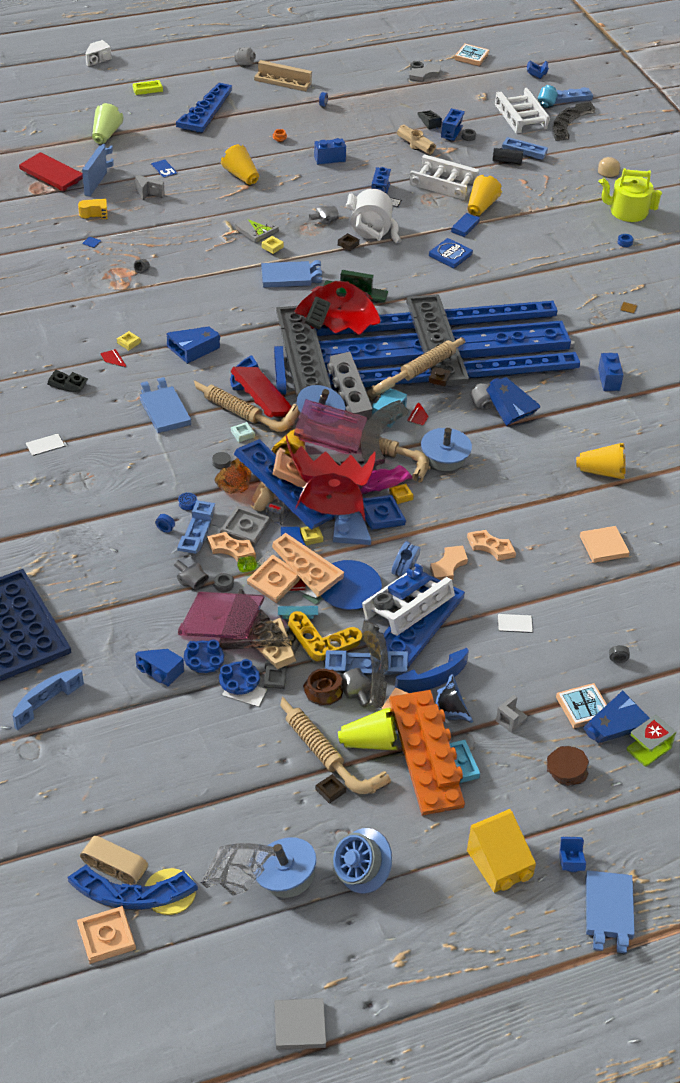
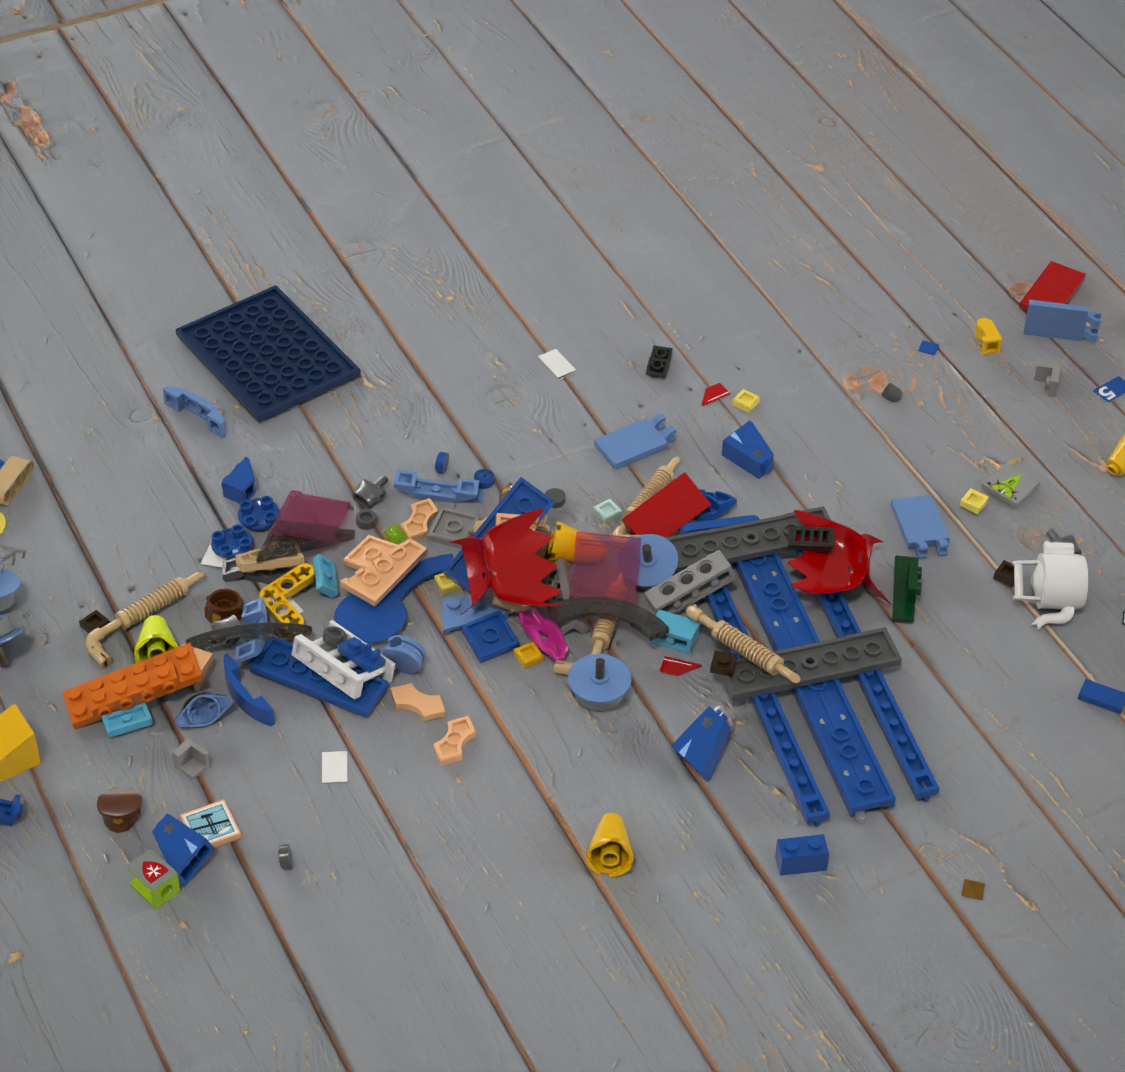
camera: 85 degrees right, 0 degrees up
tile [429,238,473,268] -> none
light nougat tile [580,526,630,563] -> none

